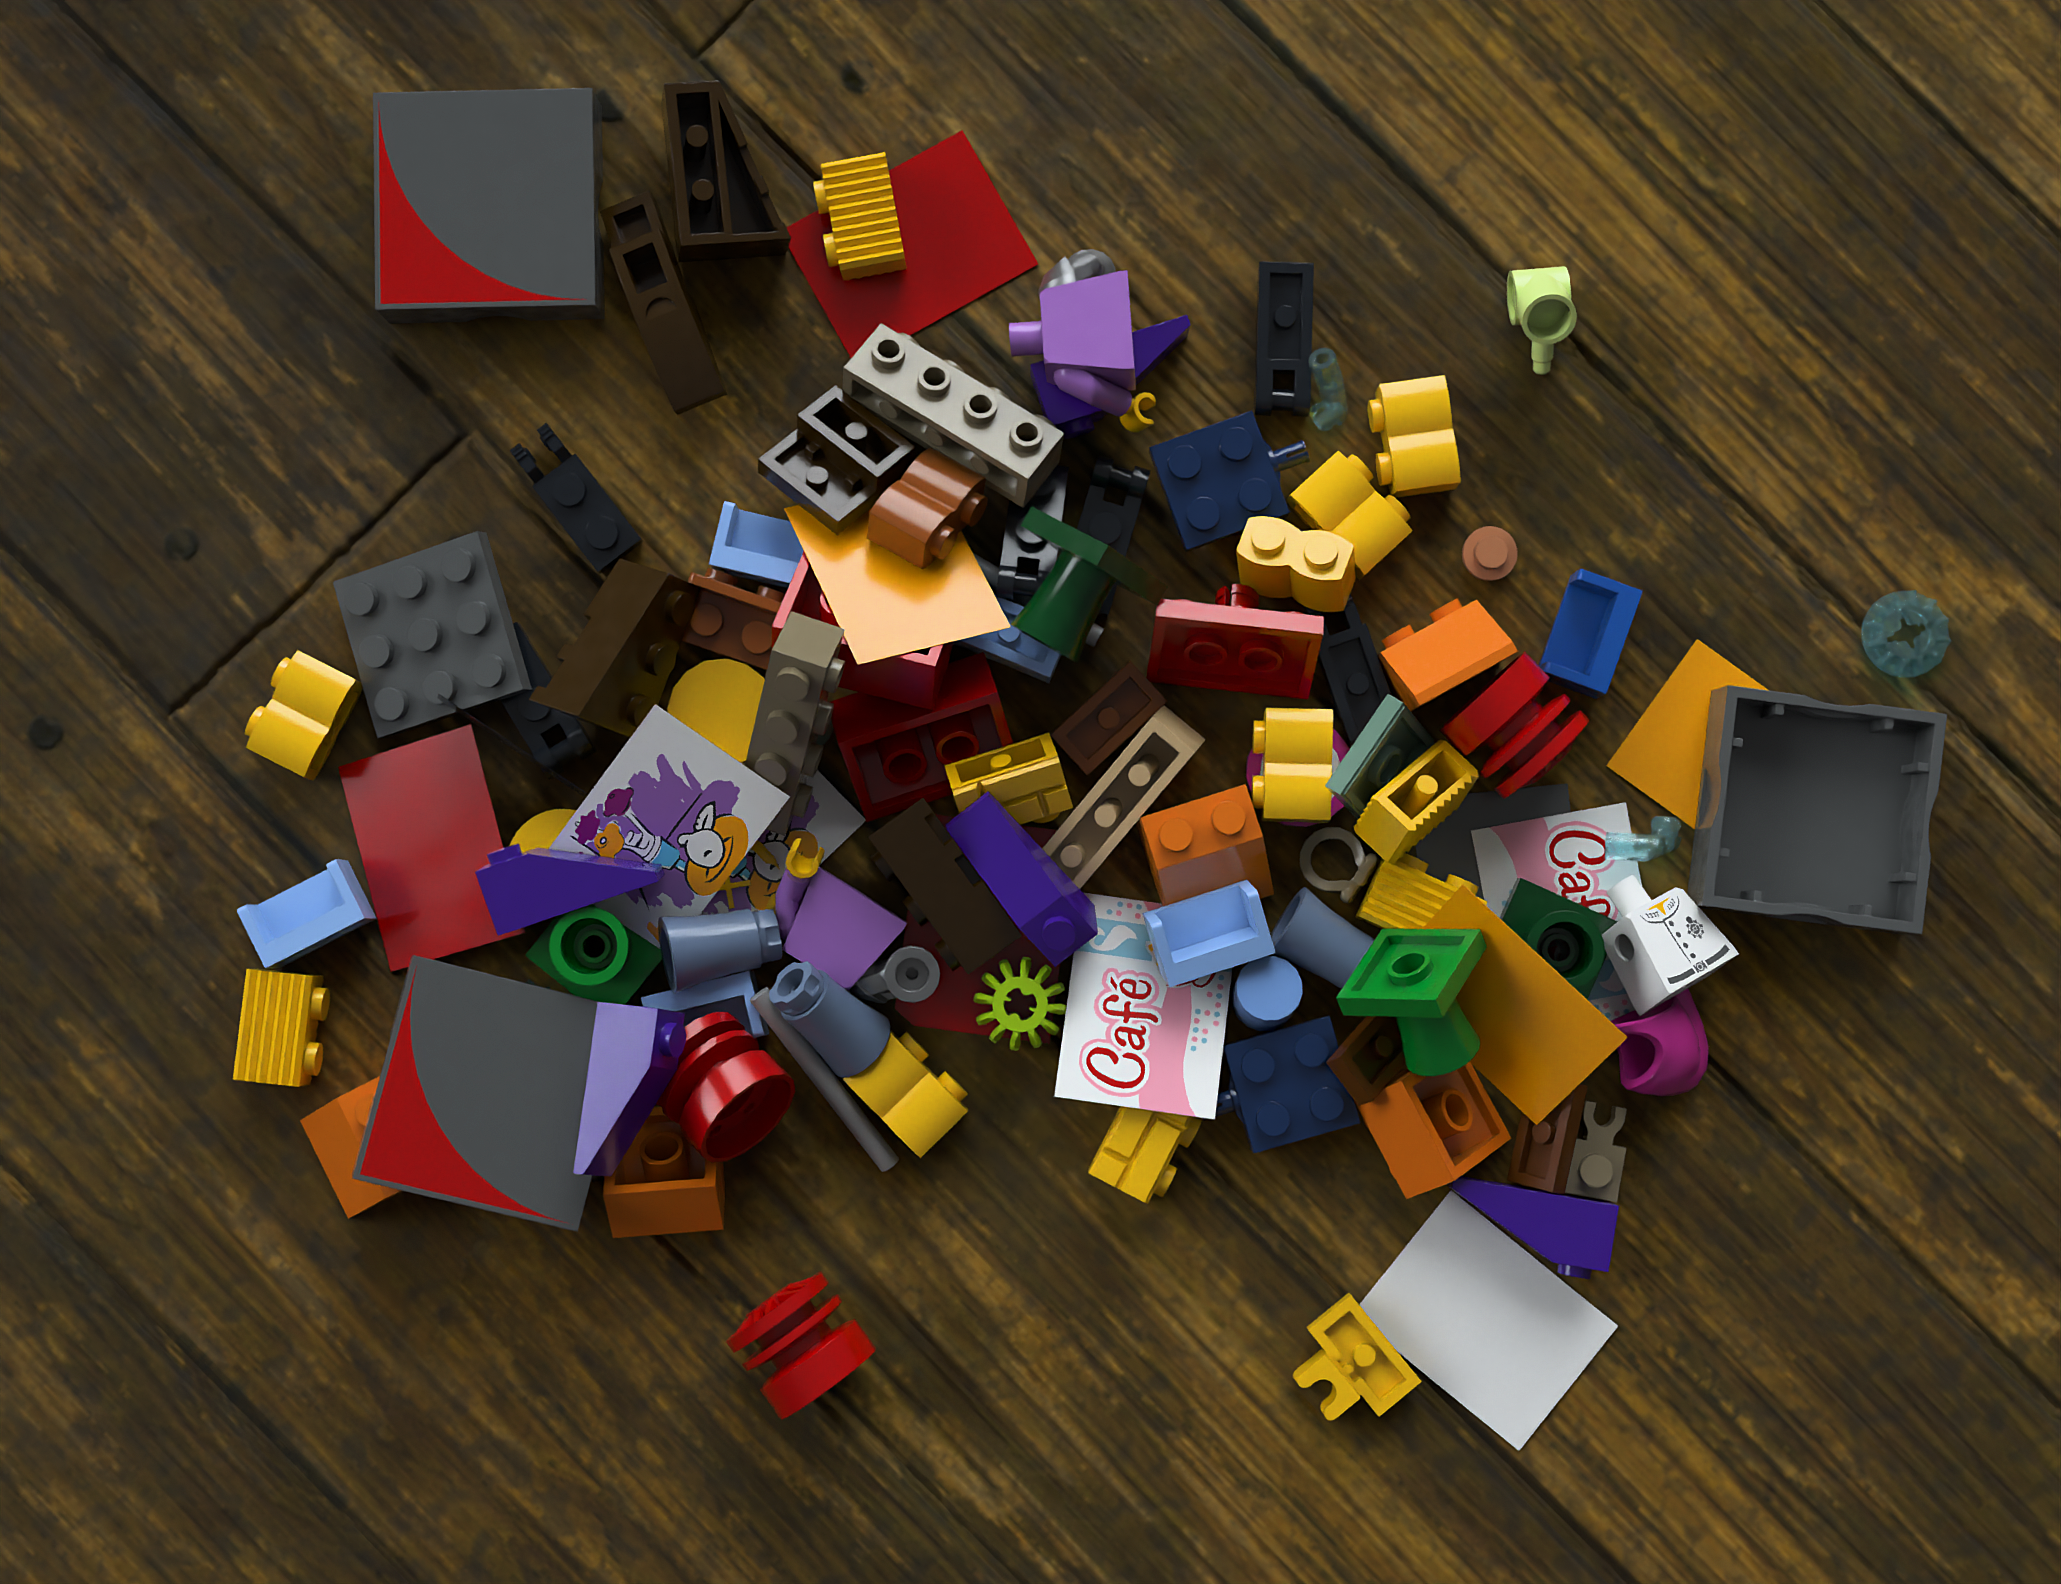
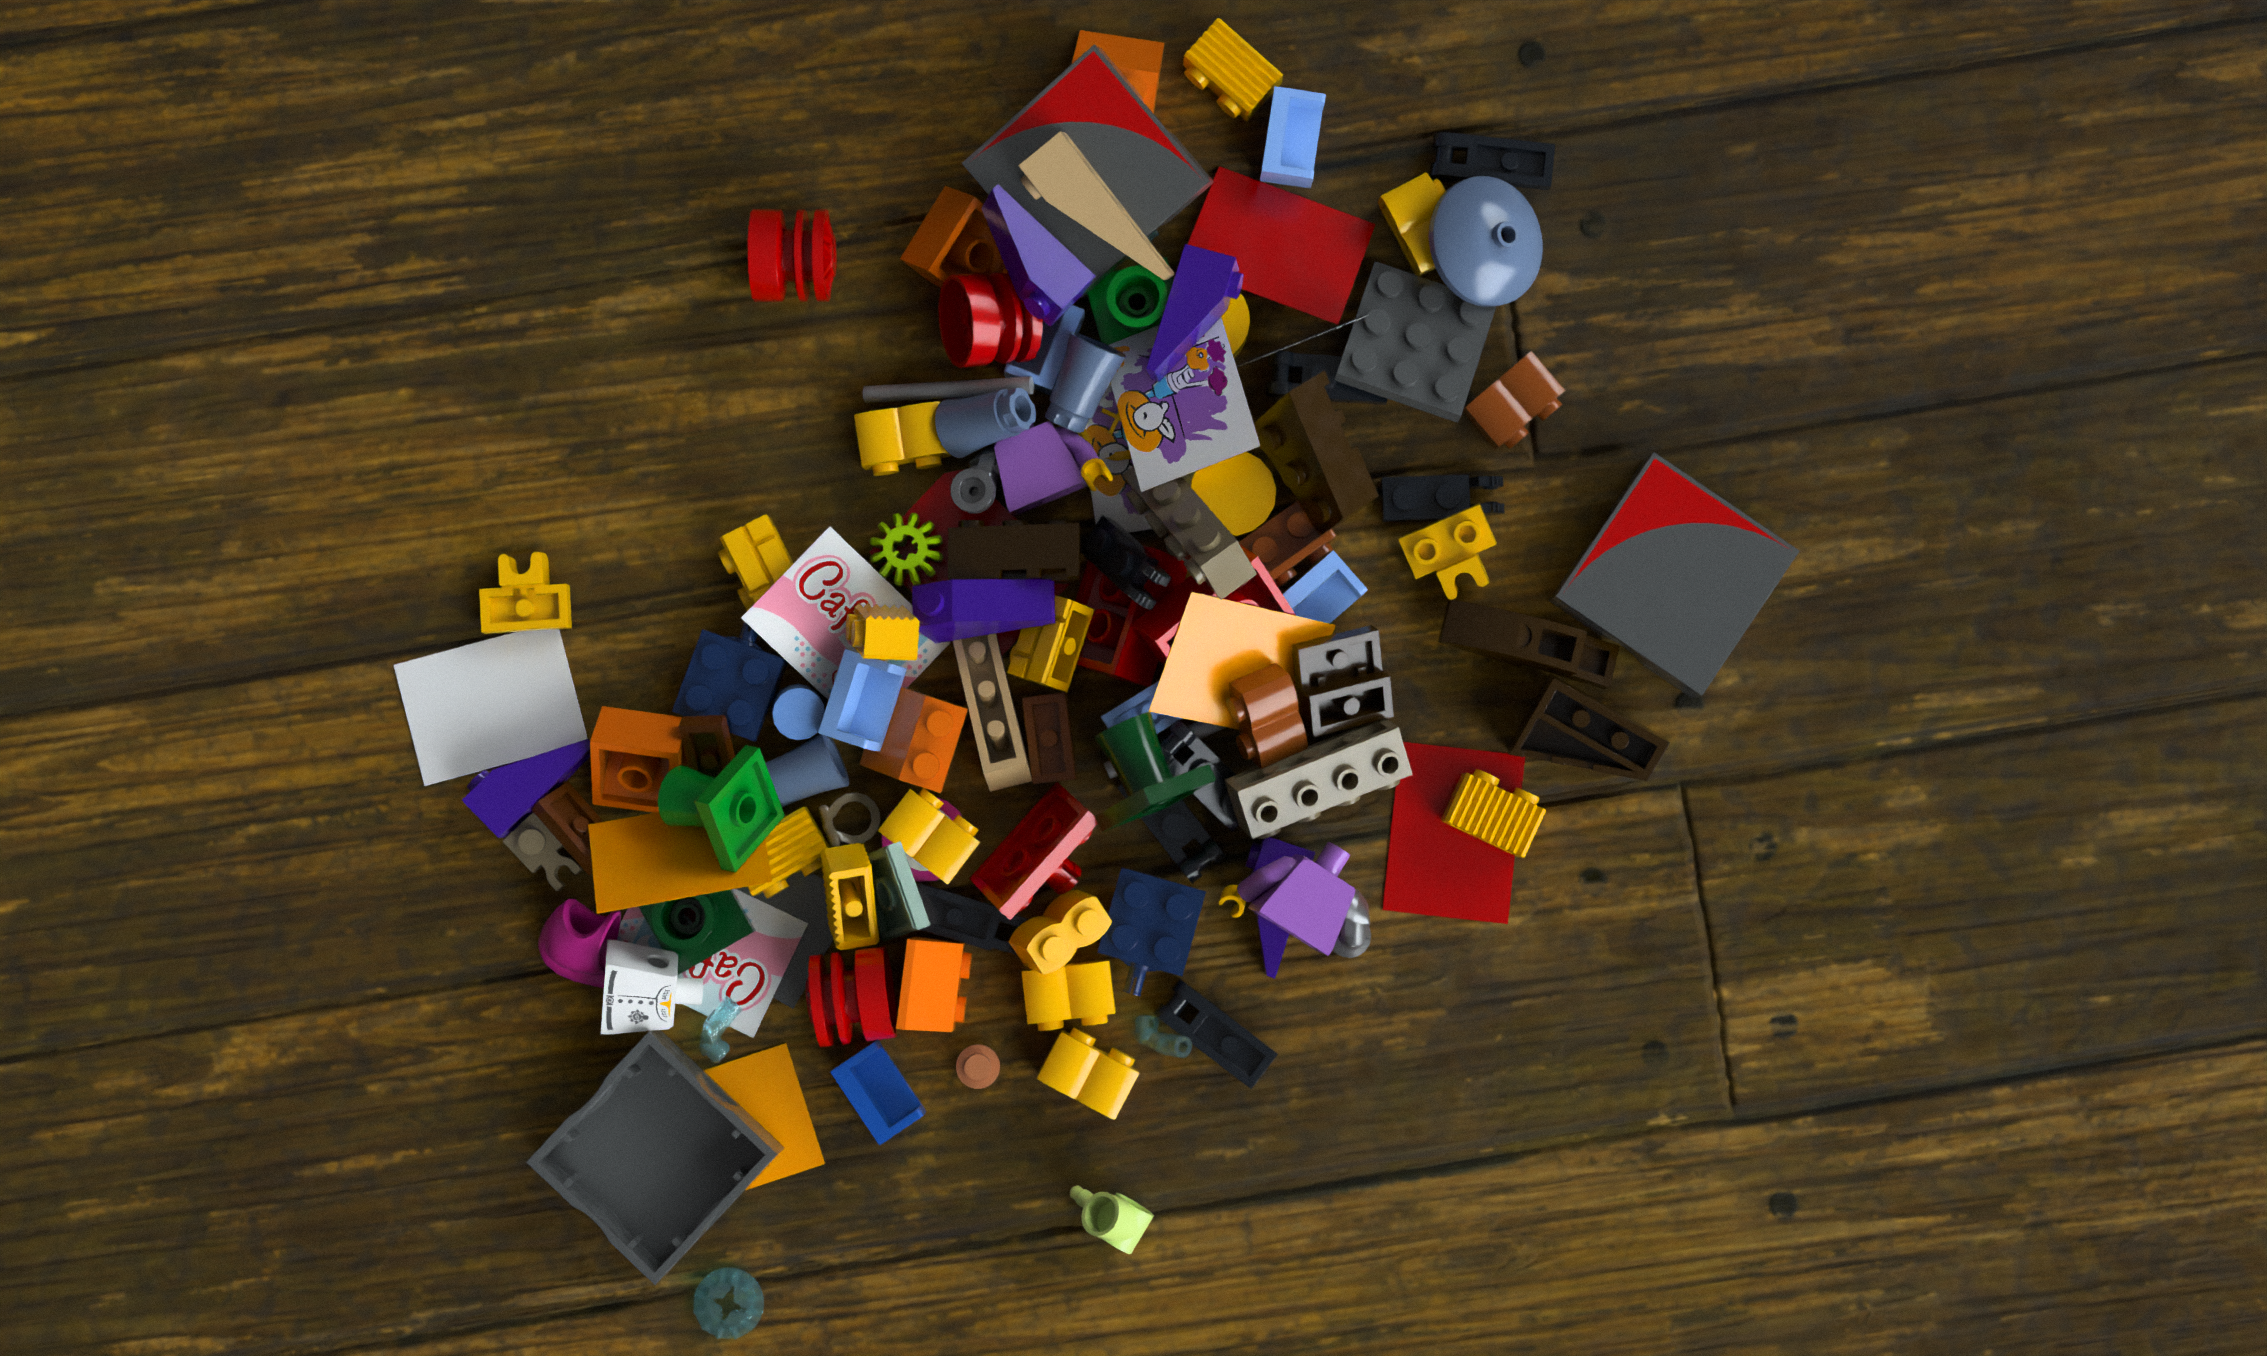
camera: 125 degrees right, 0 degrees up
none -> yellow brick [846,603,920,661]
none -> tan slope [1018,131,1175,280]
none -> black hinge [1080,515,1172,610]
none -> yellow plate [1398,503,1497,600]
none -> black plate [1429,132,1555,191]
none -> sand blue dish [1429,176,1543,307]
none -> dark orange brick [1463,351,1565,450]

